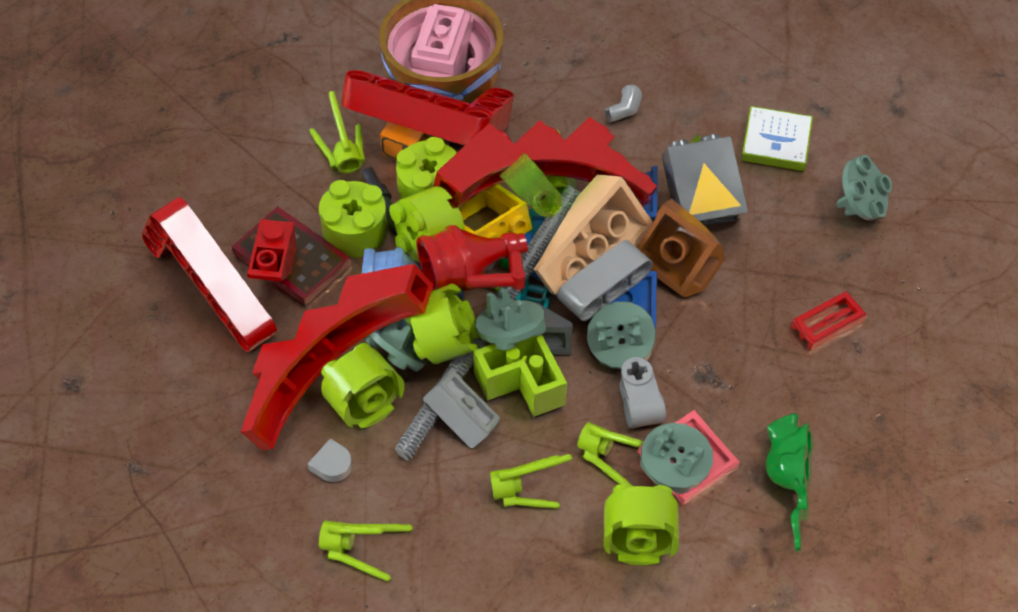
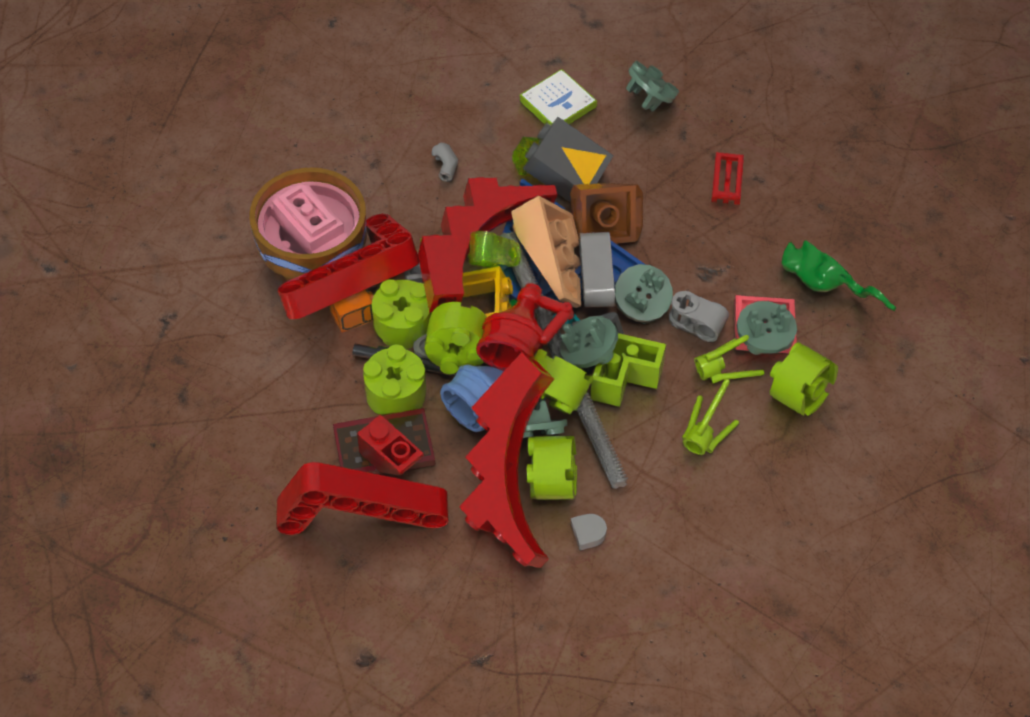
camera: 50 degrees left, 0 degrees up
lime plant [310,91,366,174] -> none
lime plant [319,520,413,582] -> none
light grey slope [423,369,500,448] -> none

